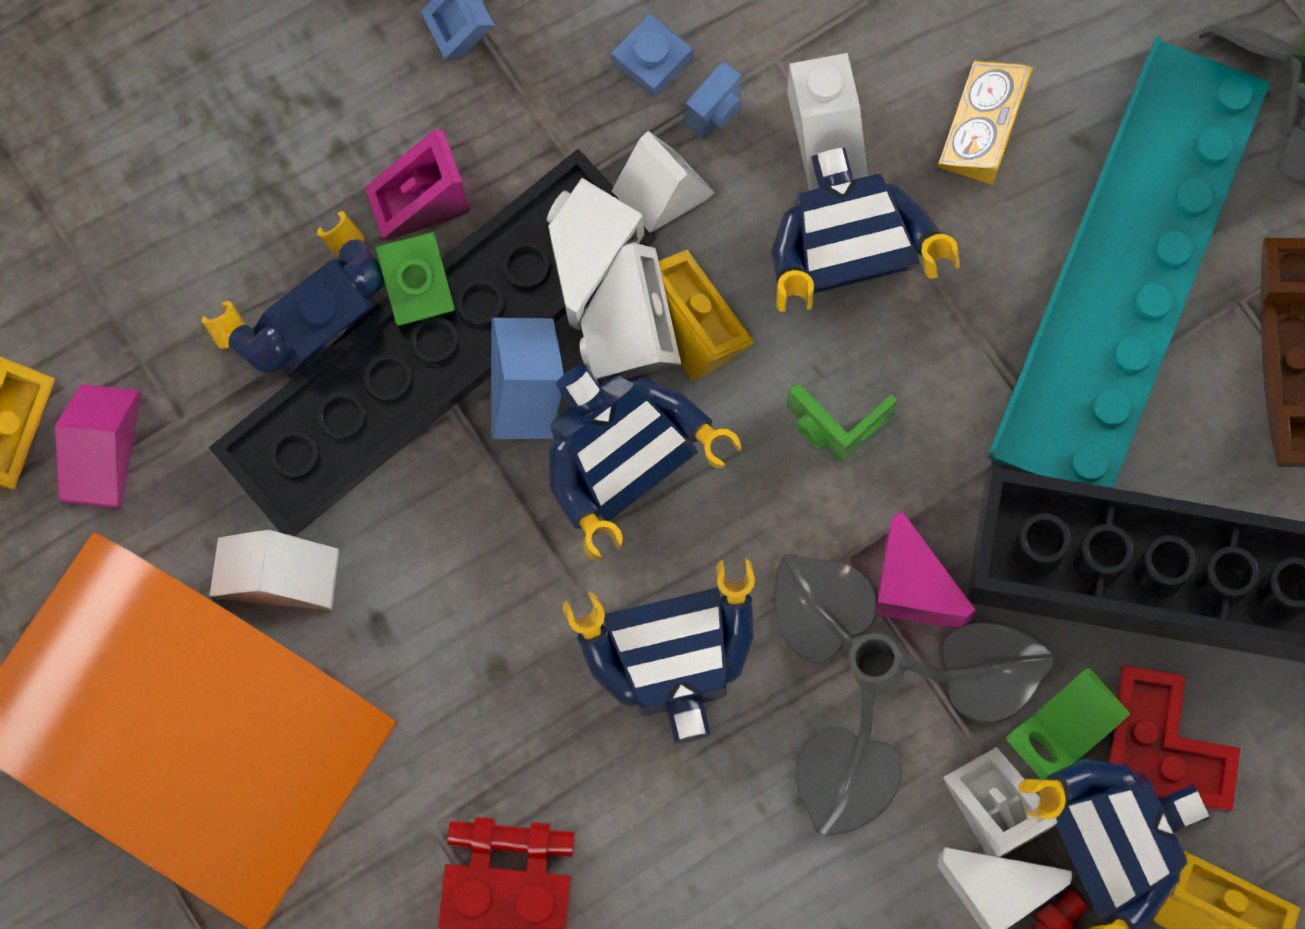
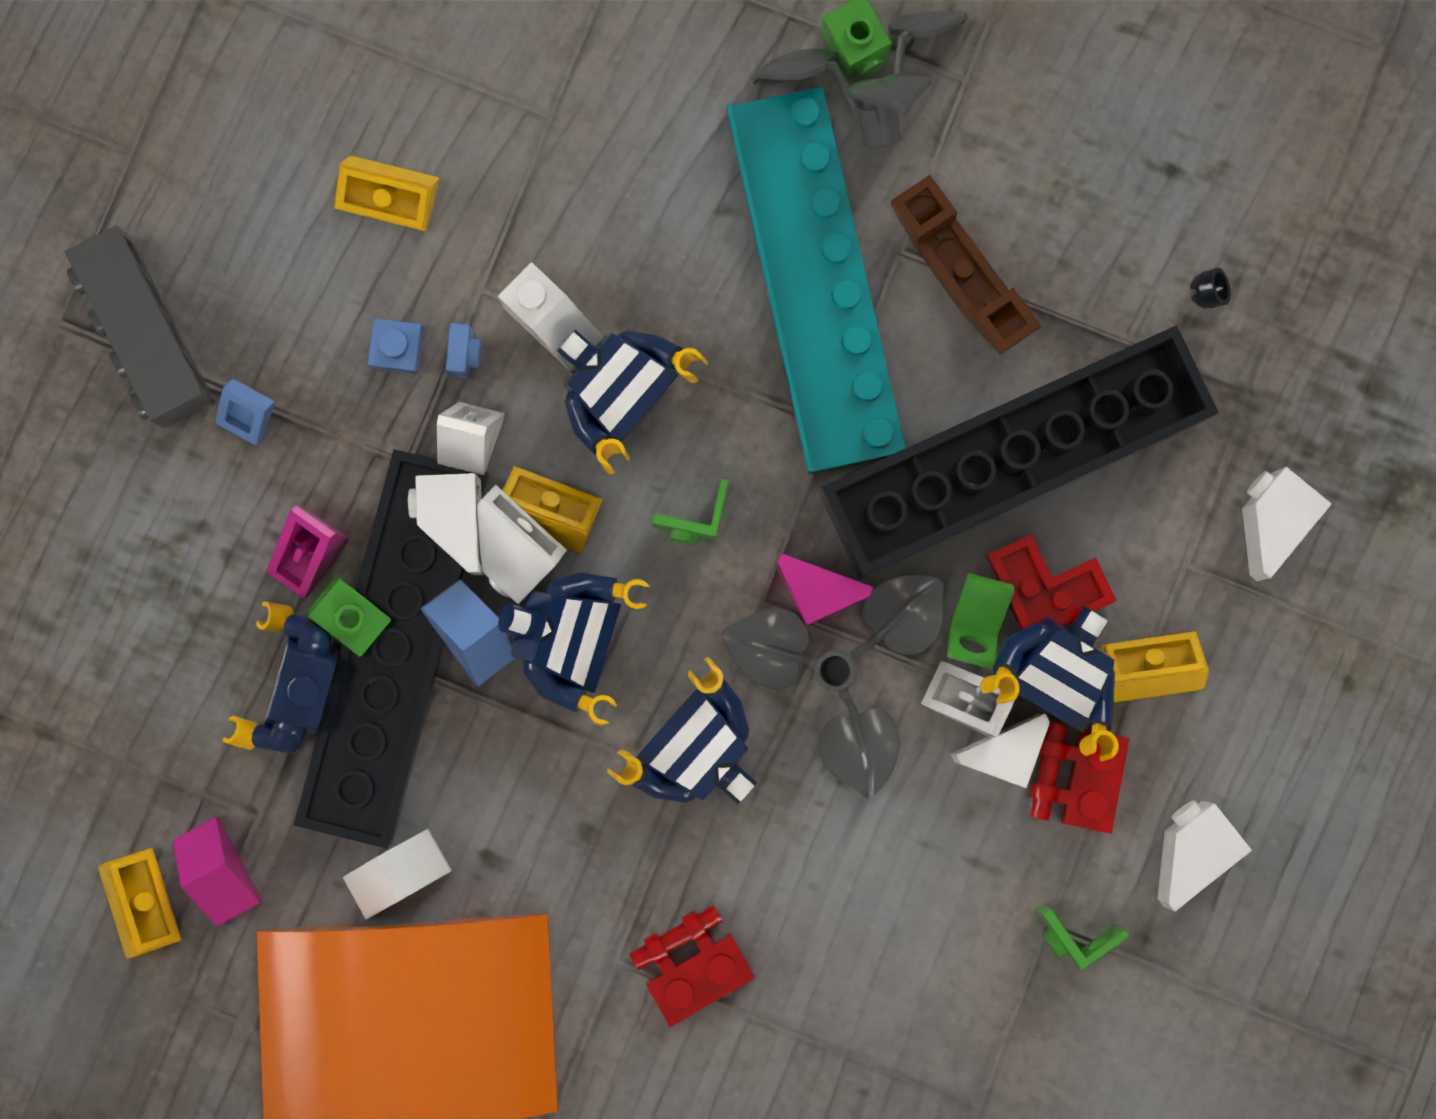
camera: 40 degrees left, 10 degrees up
slope [938,61,1033,185] -> none

